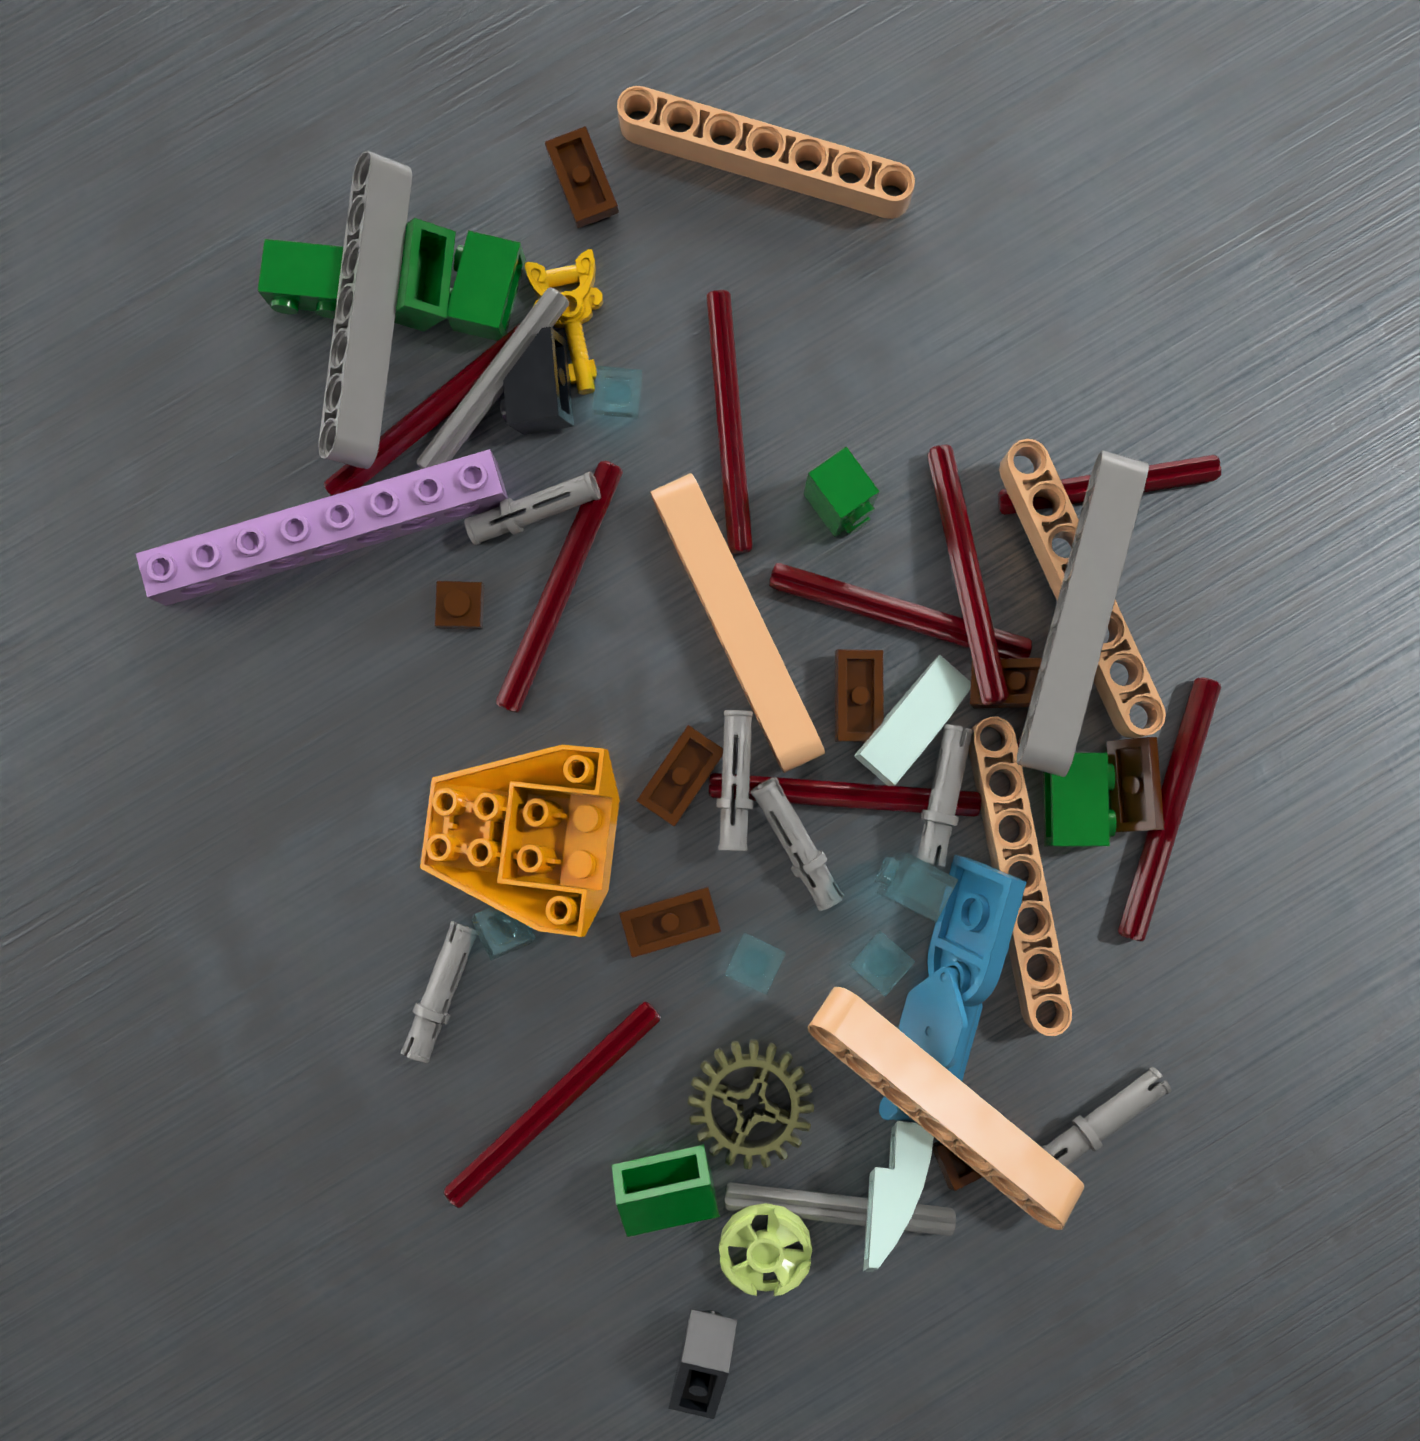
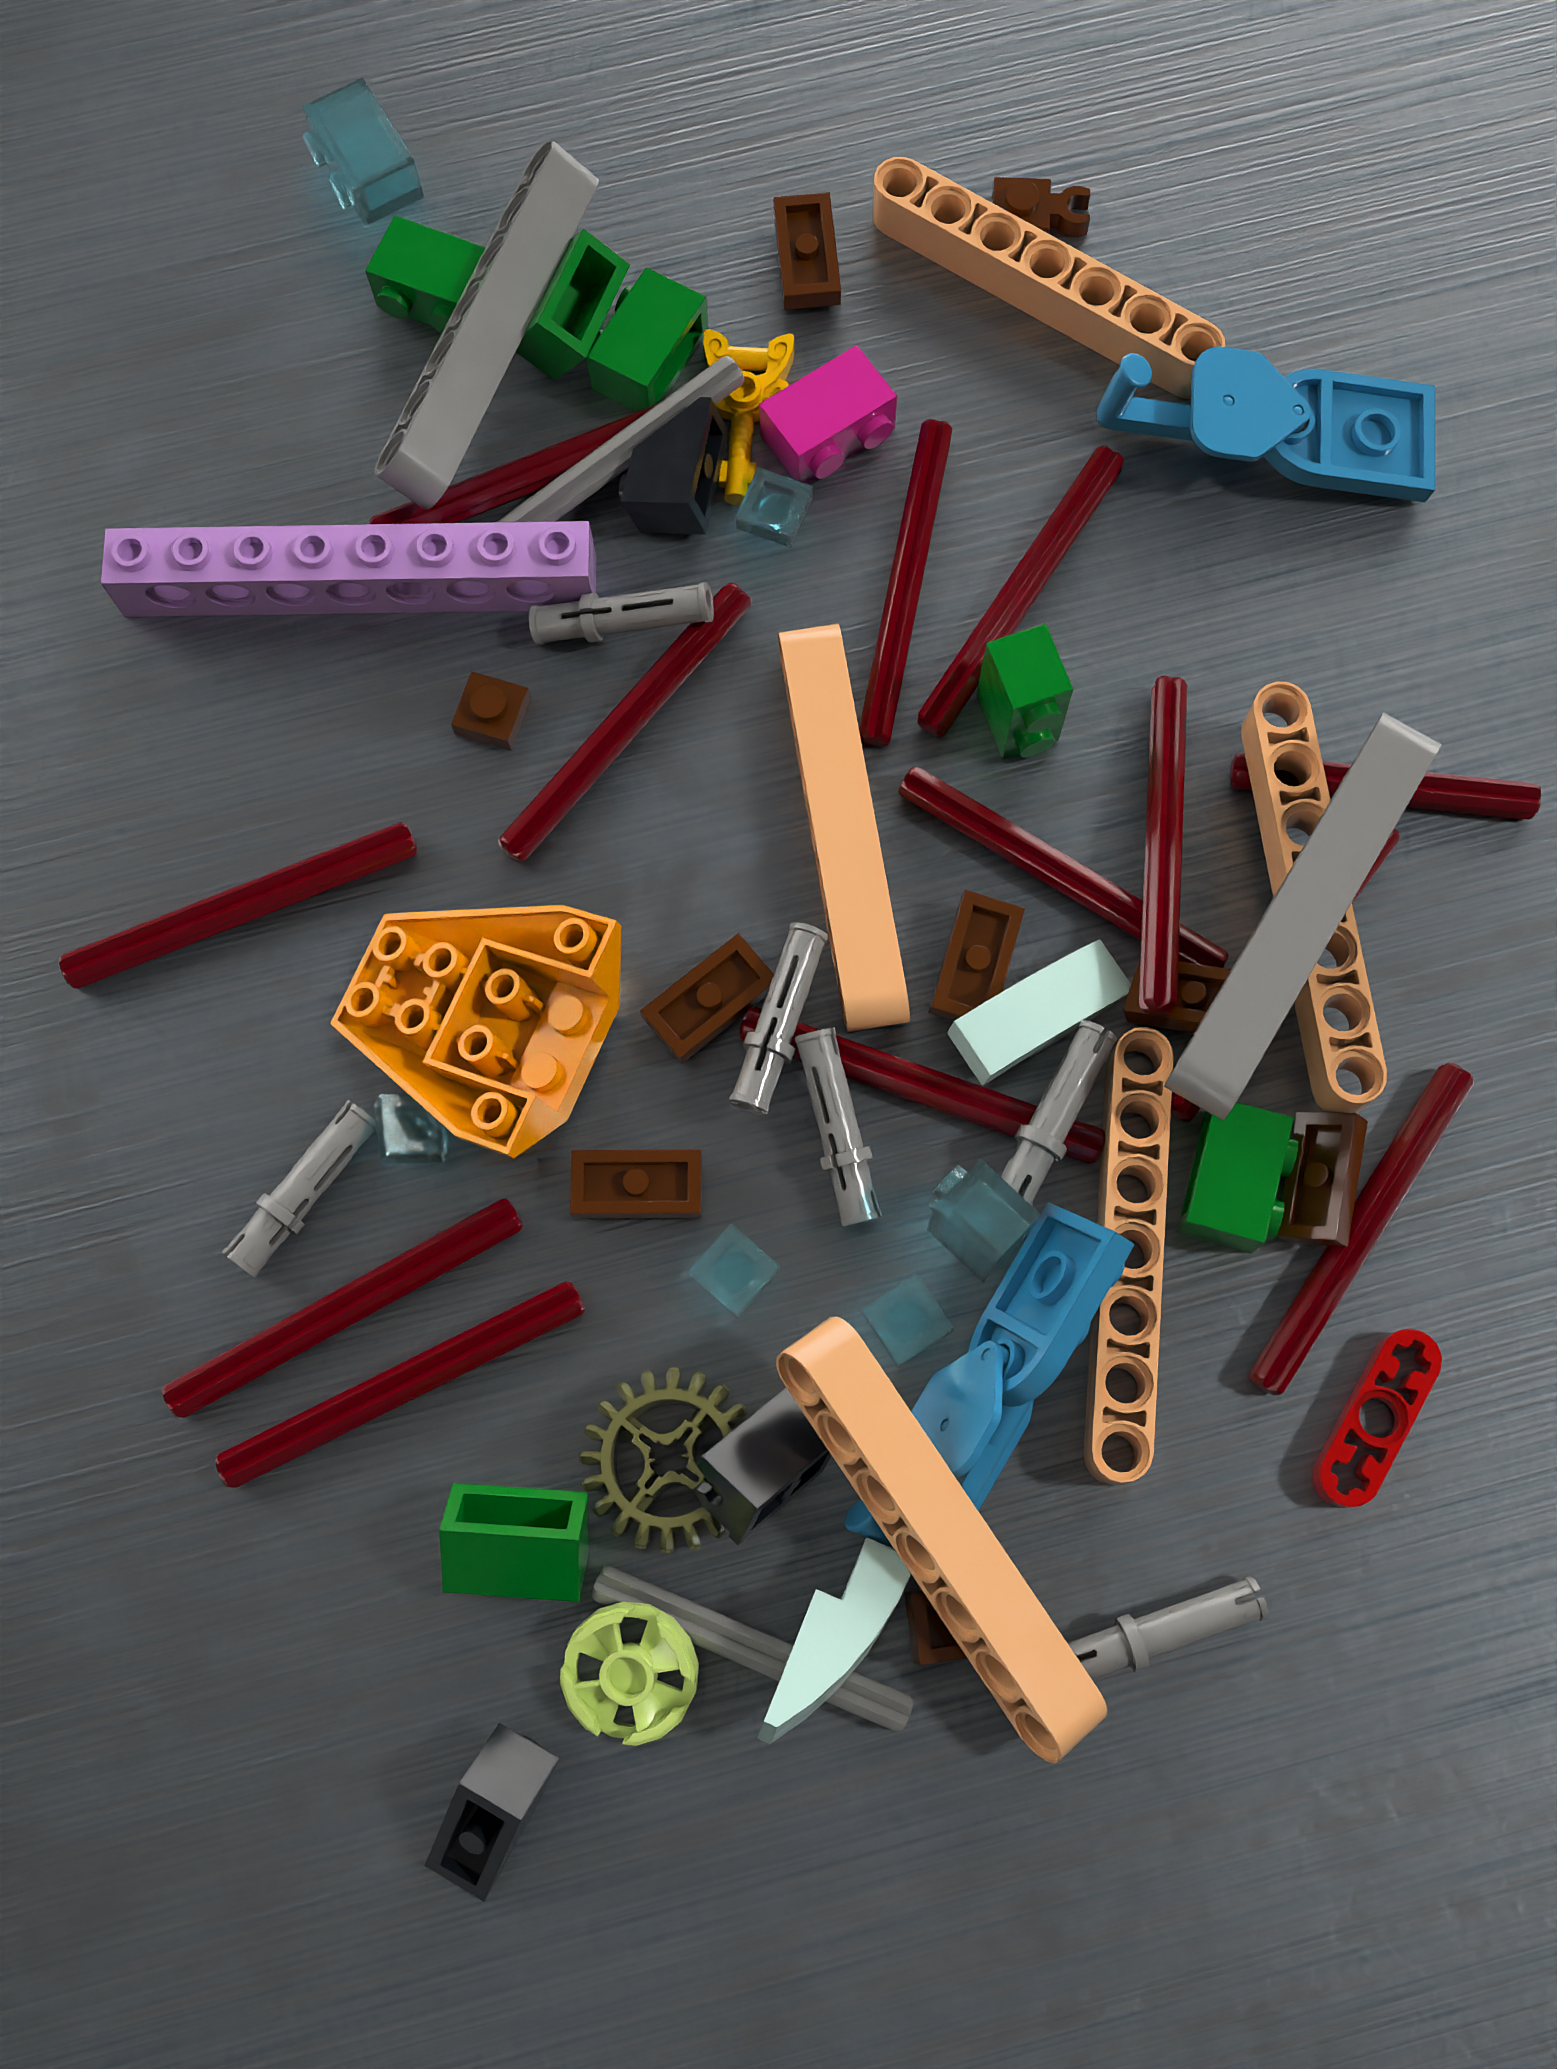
camera: 15 degrees right, 10 degrees down
none -> dark red axle [59,822,417,989]
none -> dark red axle [162,1198,523,1418]
none -> clear light blue brick [302,77,424,226]
none -> black hinge [693,1388,832,1545]
none -> dark pink brick [759,345,897,487]
none -> dark red axle [917,446,1124,737]
none -> reddish brown plate [992,177,1091,237]
none -> dark azure plate [1096,346,1435,502]
none -> red beam [1312,1329,1442,1508]

